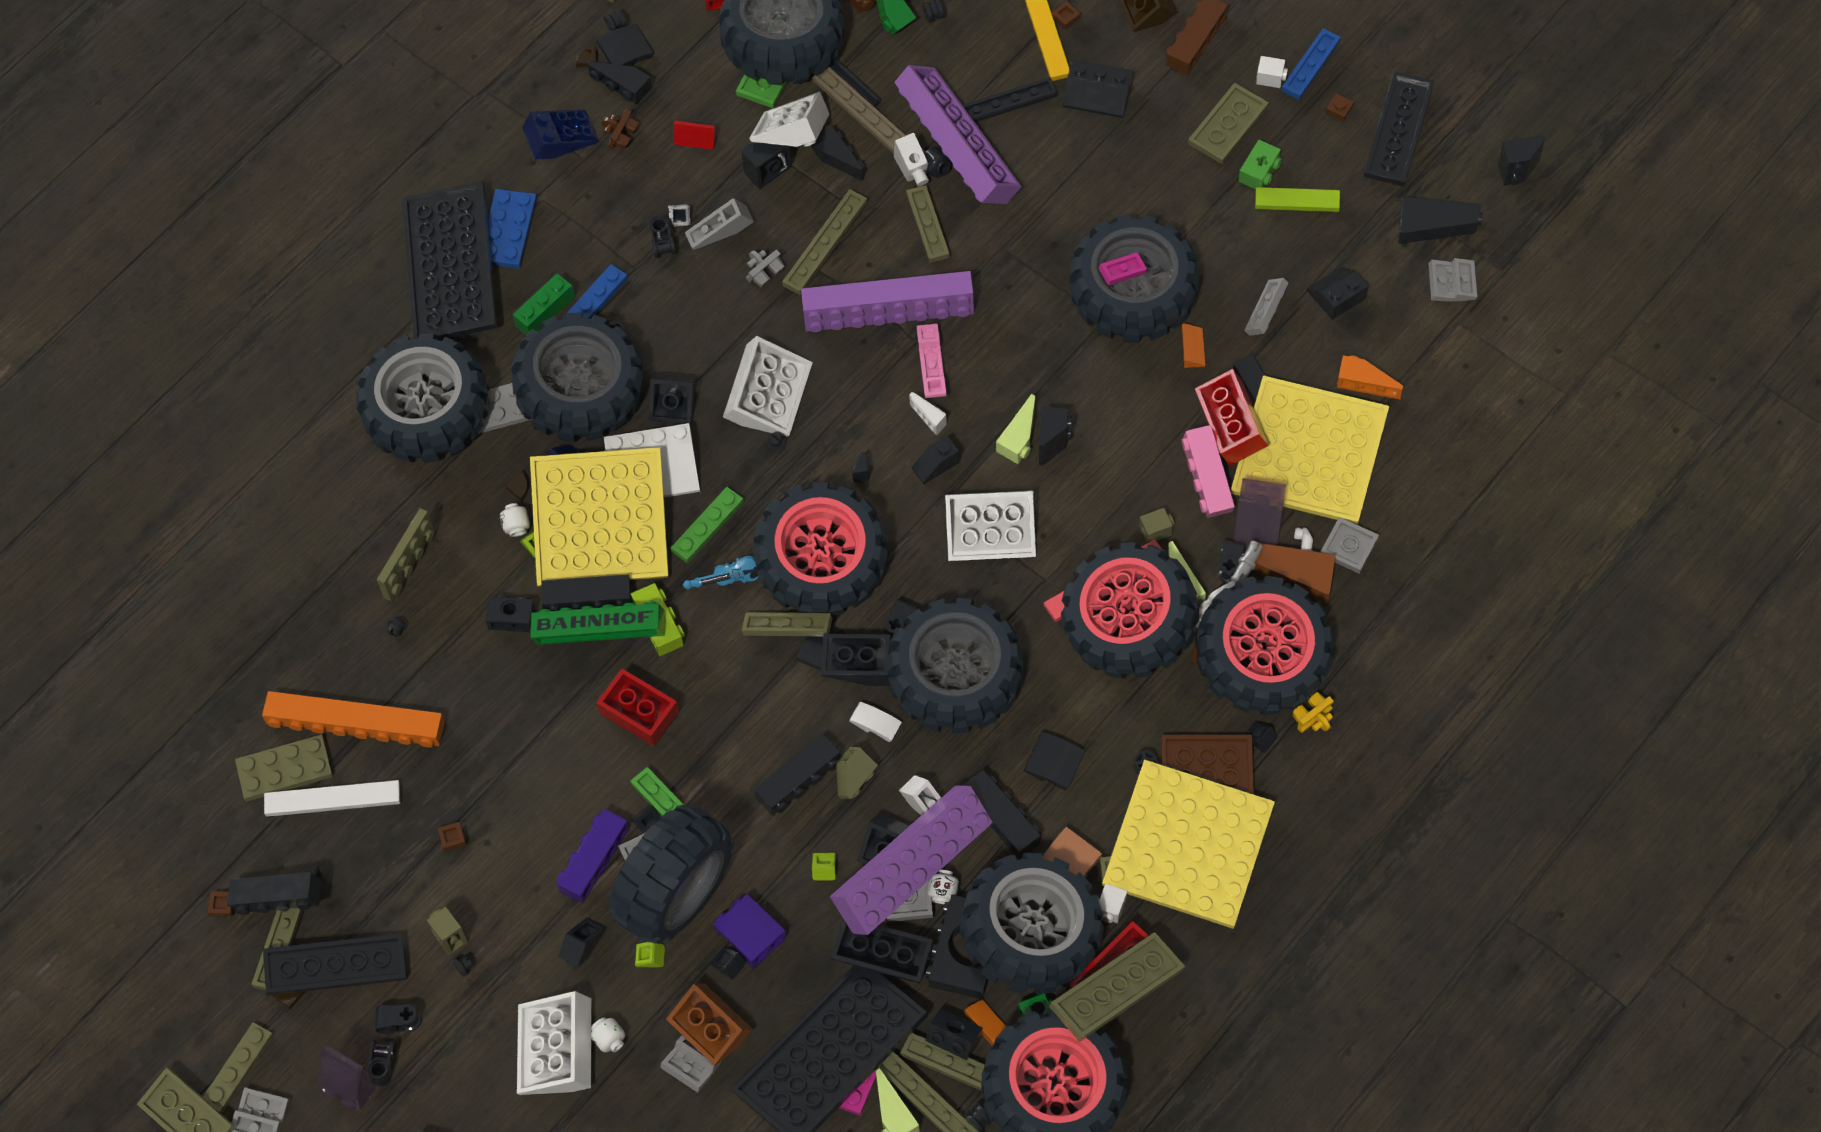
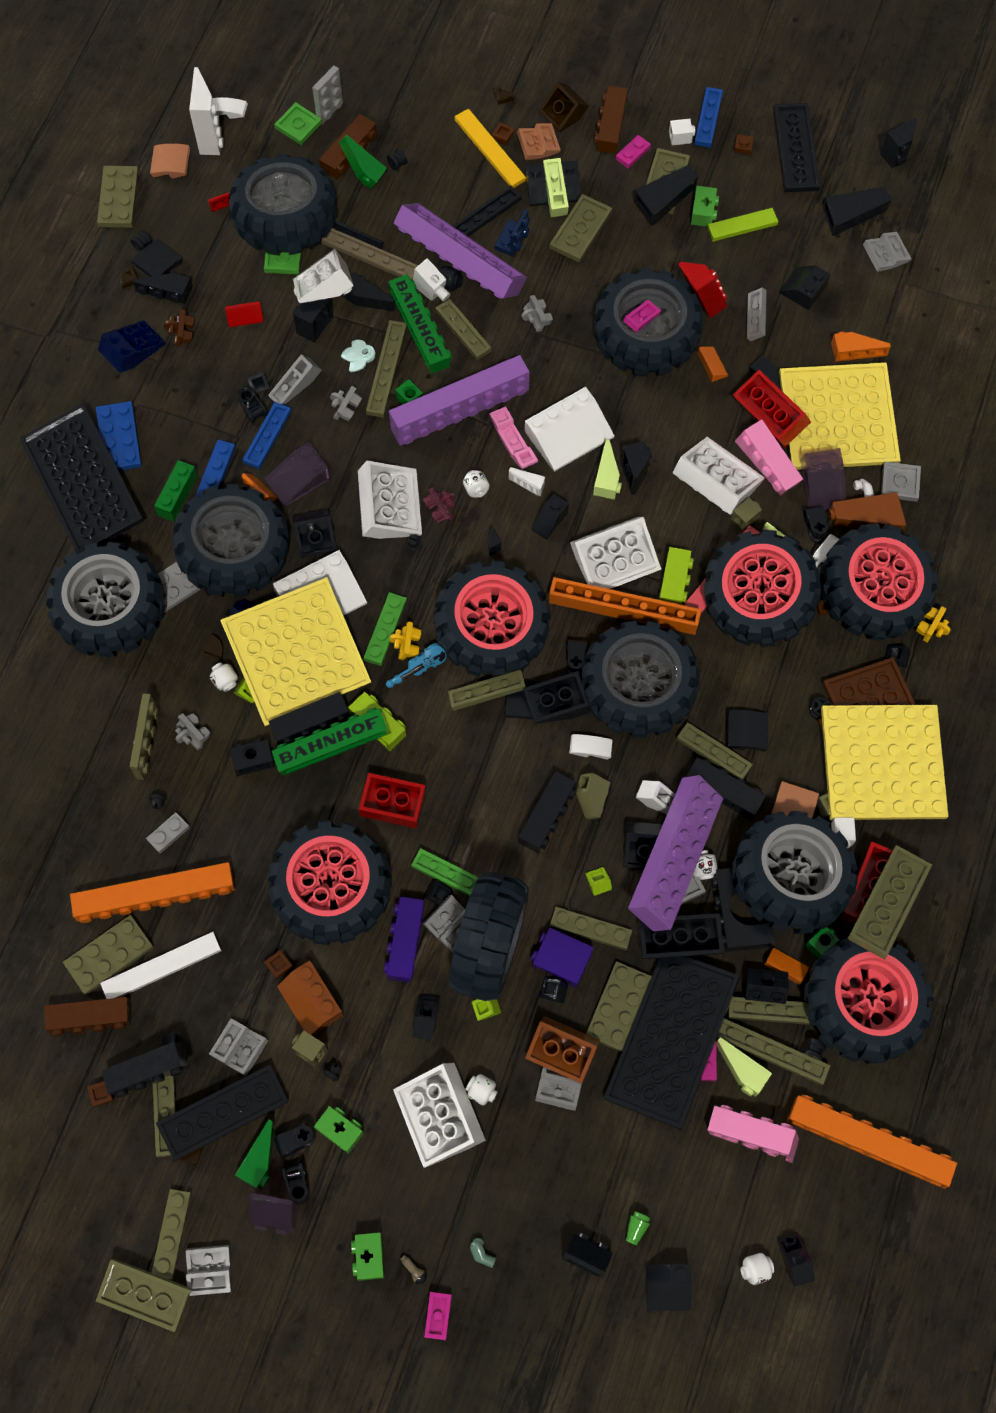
camera: 25 degrees left, 5 degrees up
light grey pin [1231,541,1263,582] -> none
none -> reddish brown brick [44,997,131,1036]
none -> light grey piece [146,813,190,854]
none -> light grey hips [175,713,210,751]
none -> light grey slope [209,1019,268,1076]
none -> green slope [235,1119,275,1190]
none -> orange slope [242,473,278,502]
none -> blue plate [243,402,292,470]
none -> clear purple slope [265,442,331,506]
none -> wheel [267,820,392,945]
none -> dark orange slope [277,961,343,1036]
none -> bright green brick [314,1106,364,1154]
none -> light aqua plate [341,340,375,372]
none -> green brick [388,274,452,374]
none -> yellow hips [389,622,421,660]
none -> green brick [395,379,423,405]
none -> clear pink hips [423,487,456,522]
none -> white head [463,470,489,498]
none -> dark blue bracket [495,209,530,257]
none -> nougat slope [517,123,561,160]
none -> light grey hips [521,295,553,332]
none -> white slope [525,387,614,472]
none -> yellowish green slope [543,158,569,217]
none -> olive plate [549,194,612,263]
none -> orange brick [549,577,701,635]
none -> olive plate [550,907,632,951]
none -> olive plate [586,961,652,1053]
none -> dark pink plate [616,135,651,169]
none -> black slope [634,165,698,226]
none -> lime brick [659,547,694,605]
none -> white slope [673,437,765,515]
none -> olive plate [676,722,753,780]
none -> red slope [678,262,728,318]

